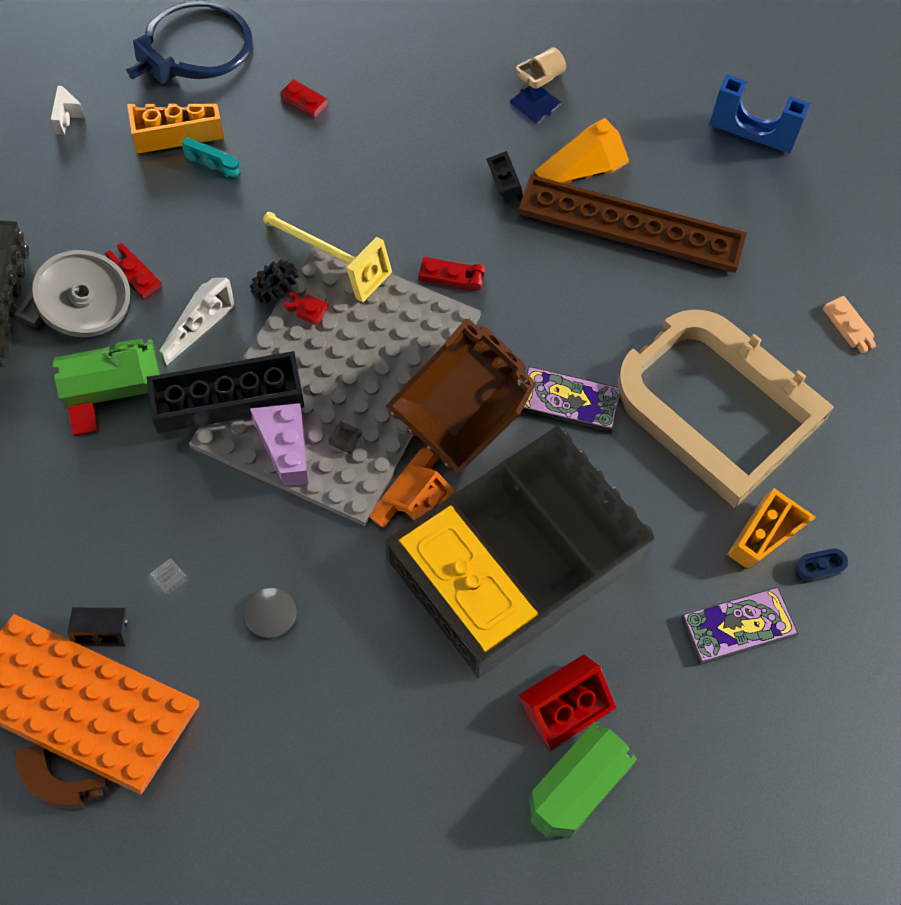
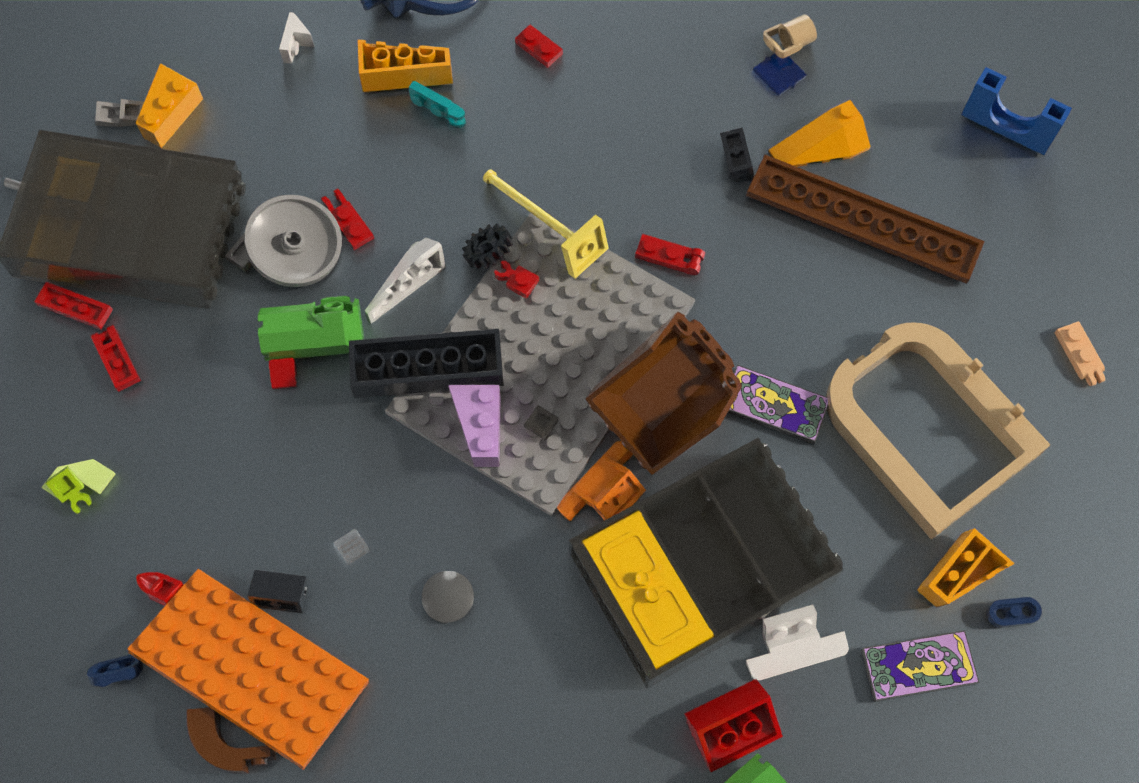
camera: 10 degrees right, 5 degrees up
none -> white plate [746,605,849,680]

